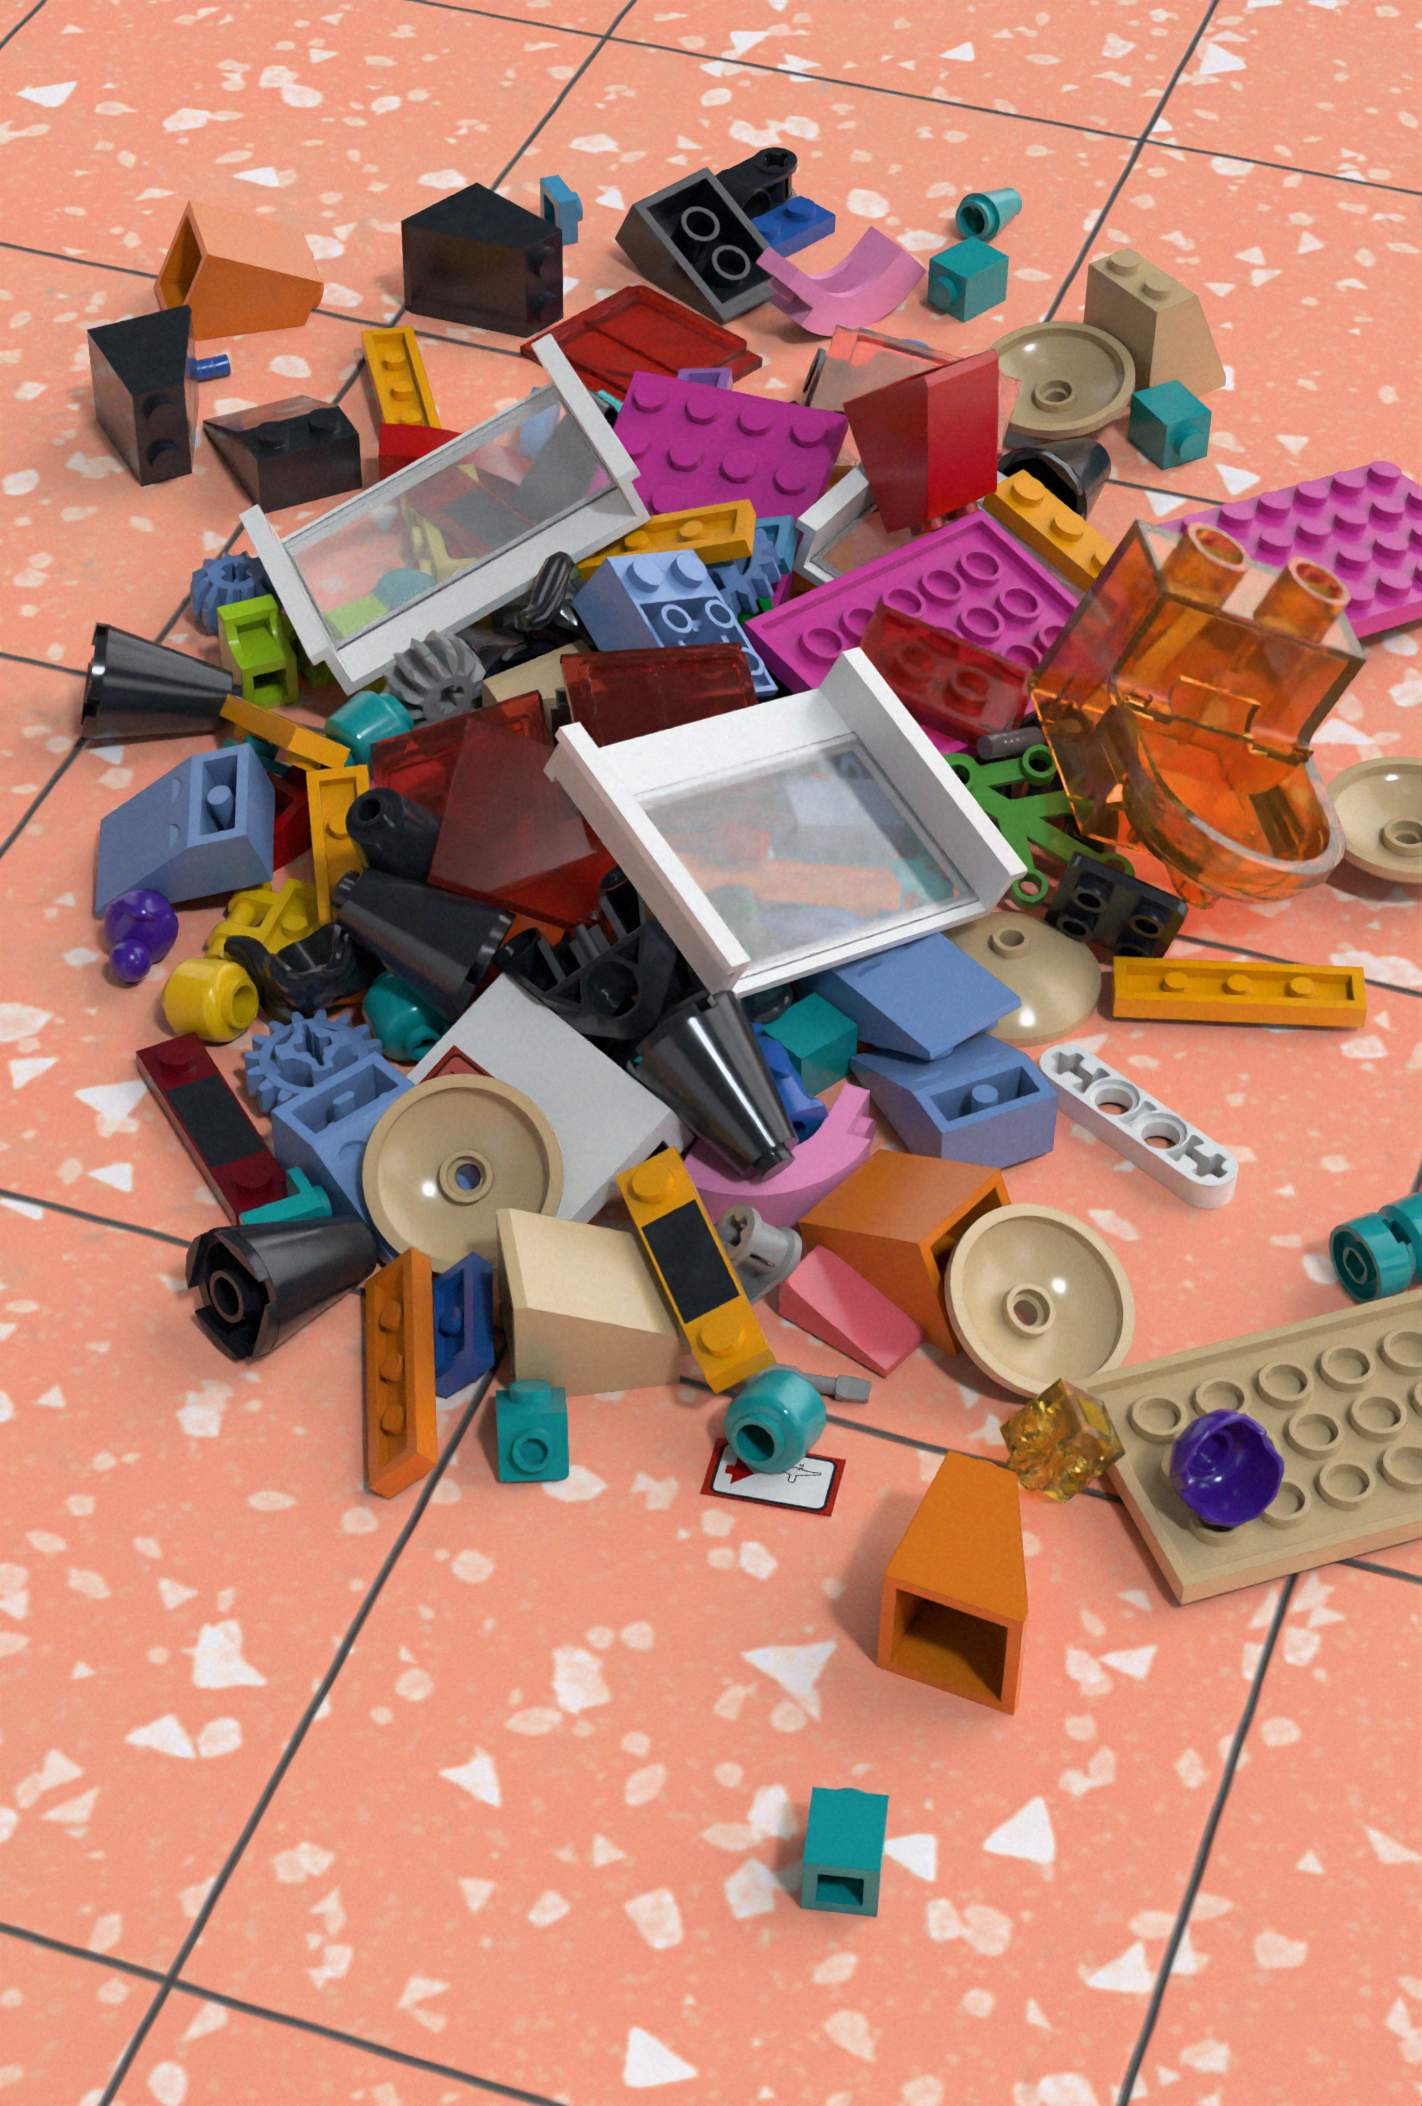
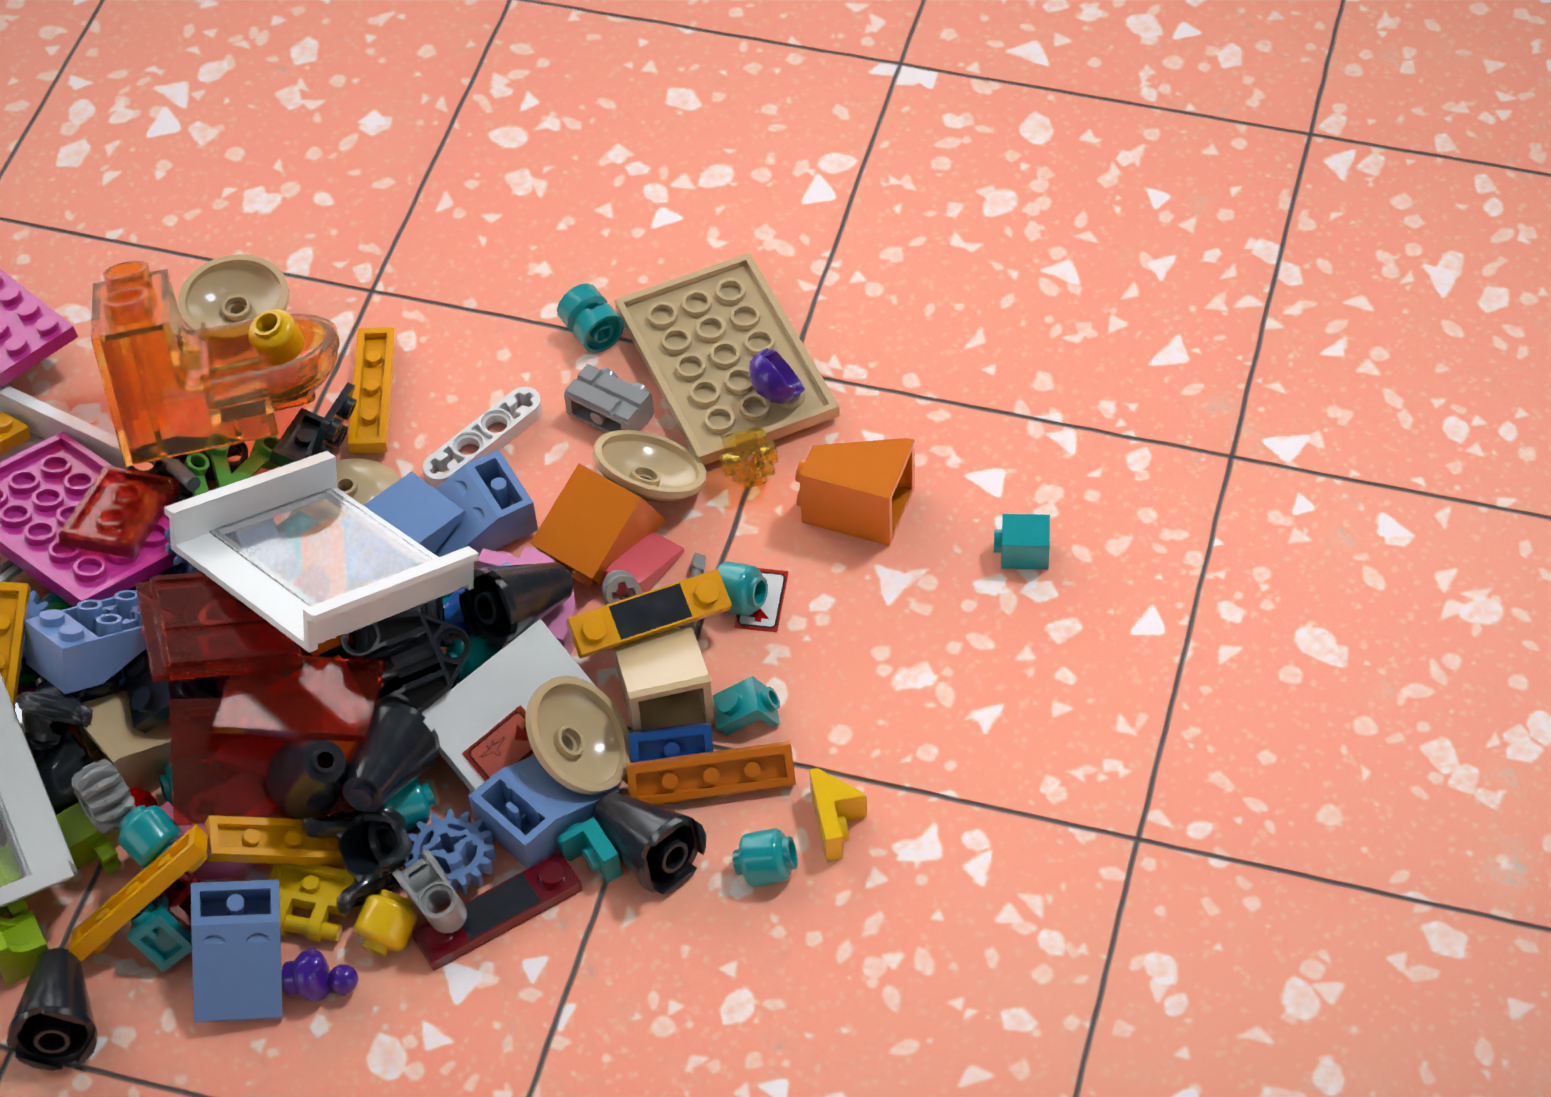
camera: 90 degrees left, 10 degrees up
none -> yellow head [248,309,304,366]
none -> light grey piece [392,848,467,933]
none -> light grey brick [564,364,654,433]
none -> teal head [732,828,798,887]
none -> yellow slope [809,768,867,861]

